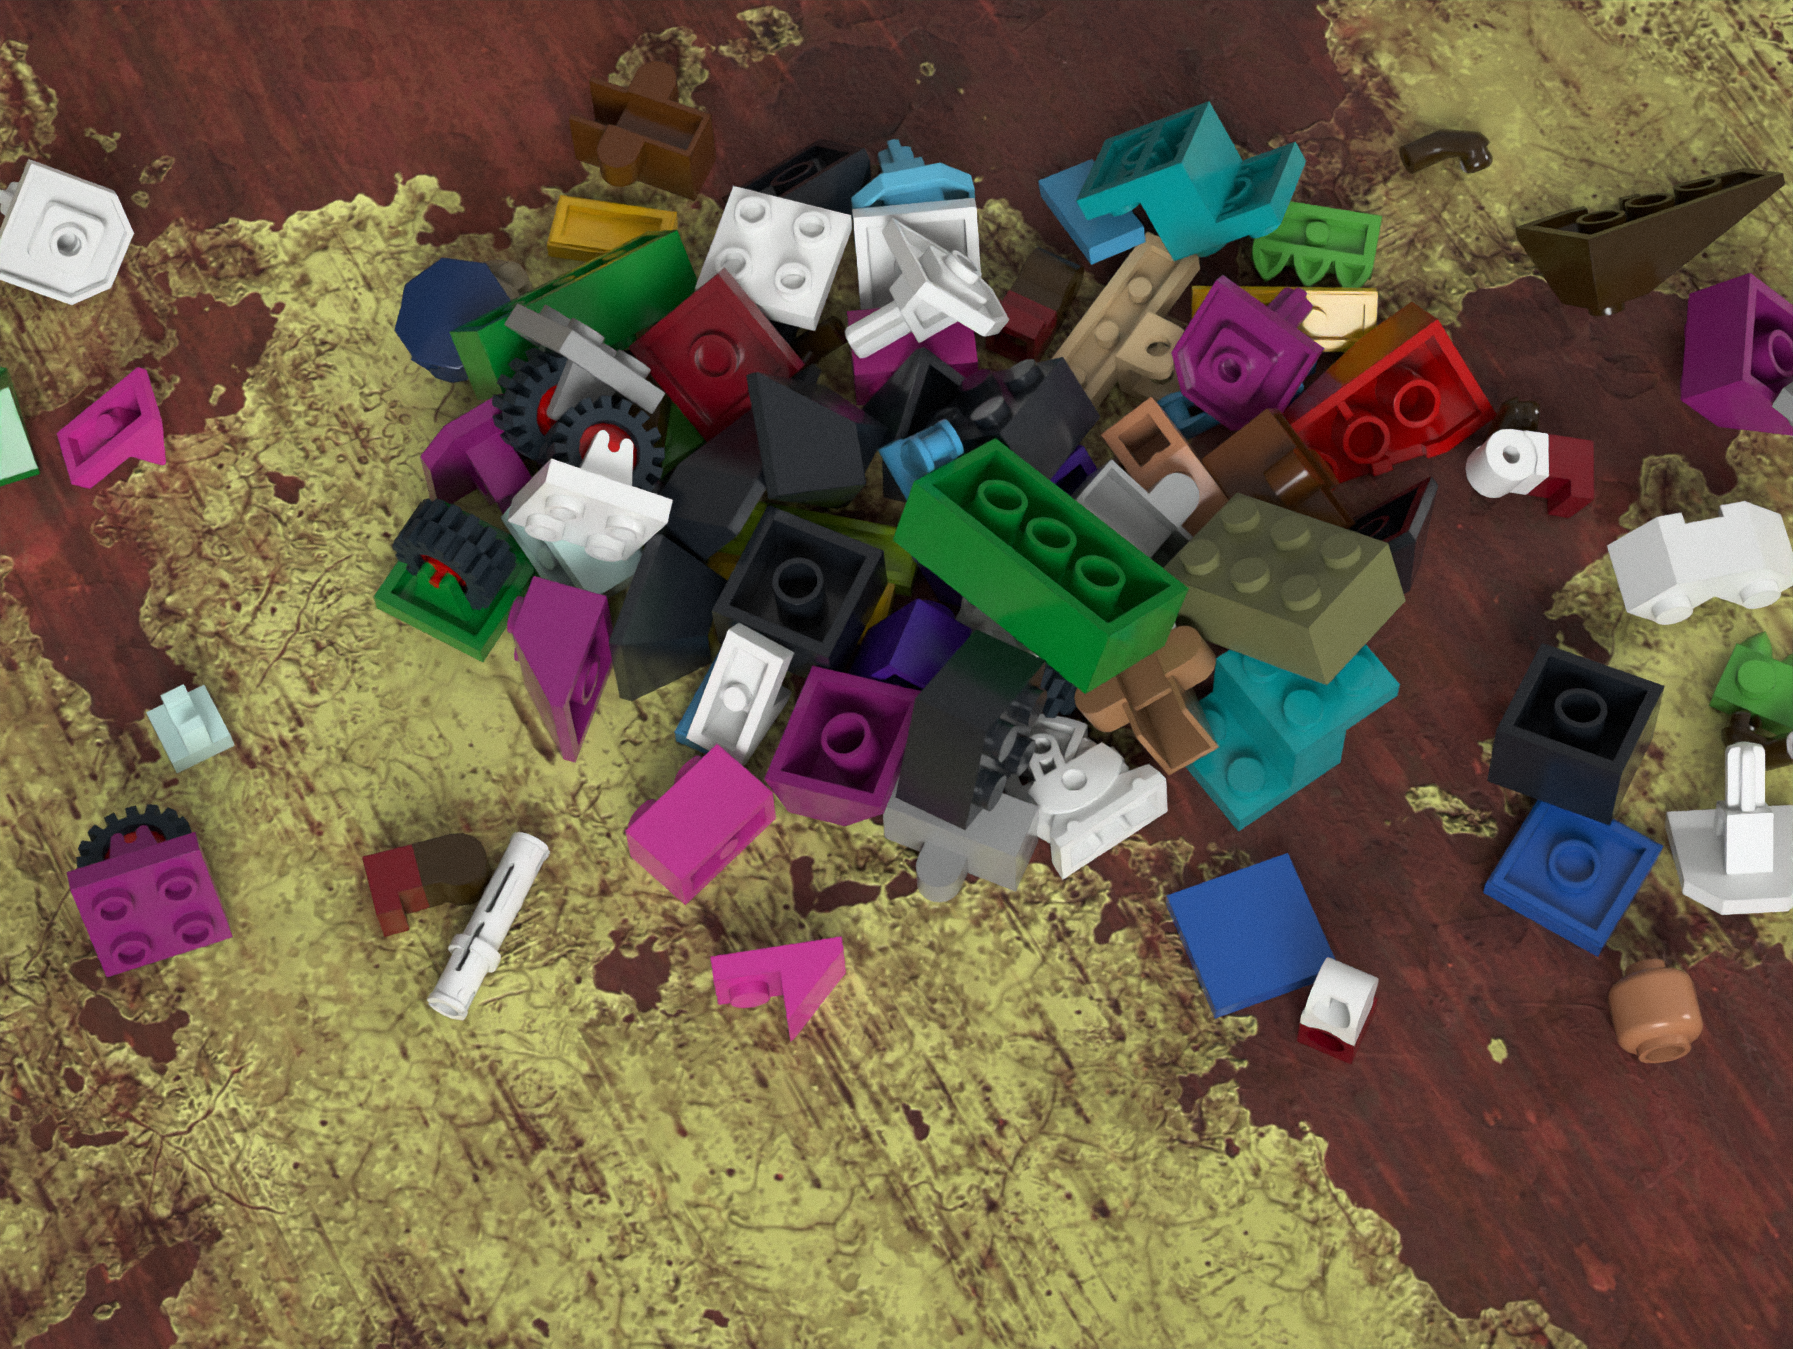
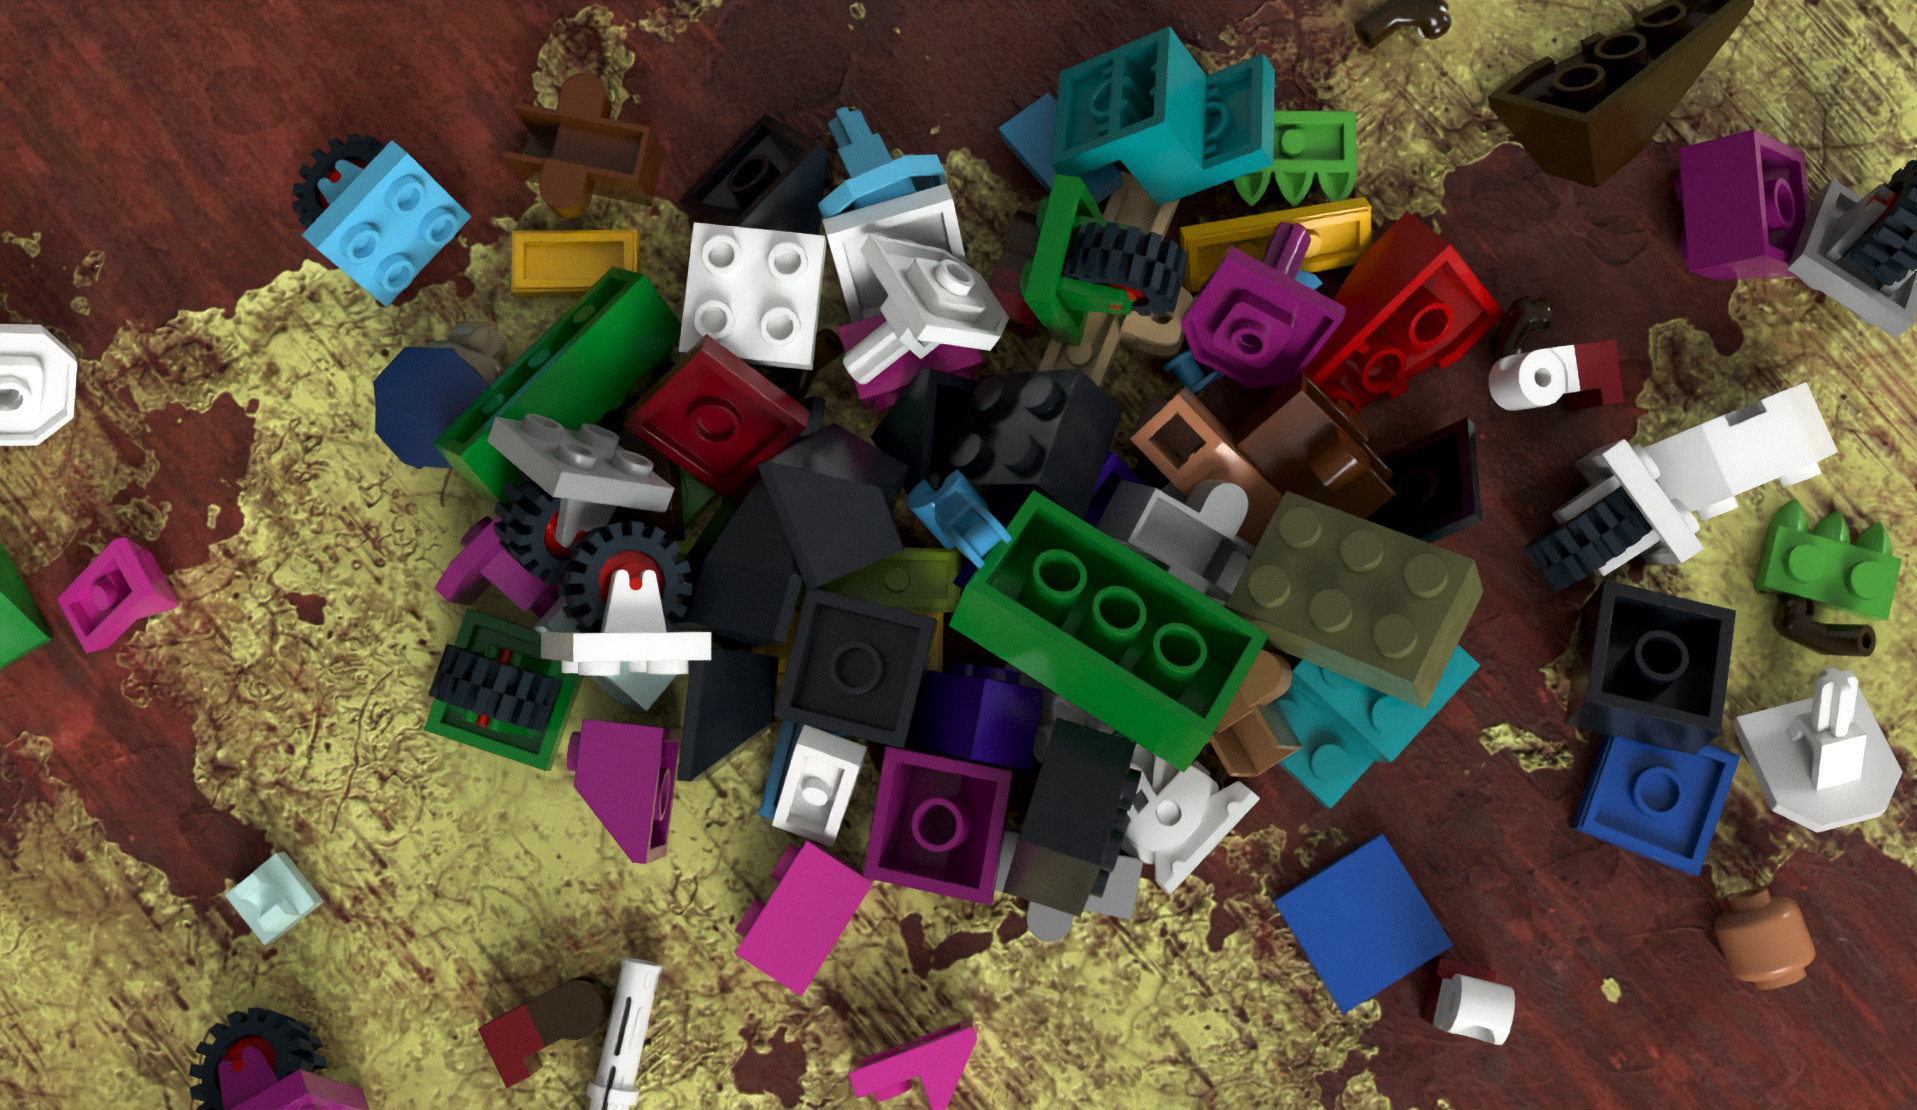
camera: 15 degrees left, 20 degrees up
none -> medium azure plate [292,133,472,307]
none -> plate [1021,174,1188,346]
none -> plate [1523,439,1704,592]

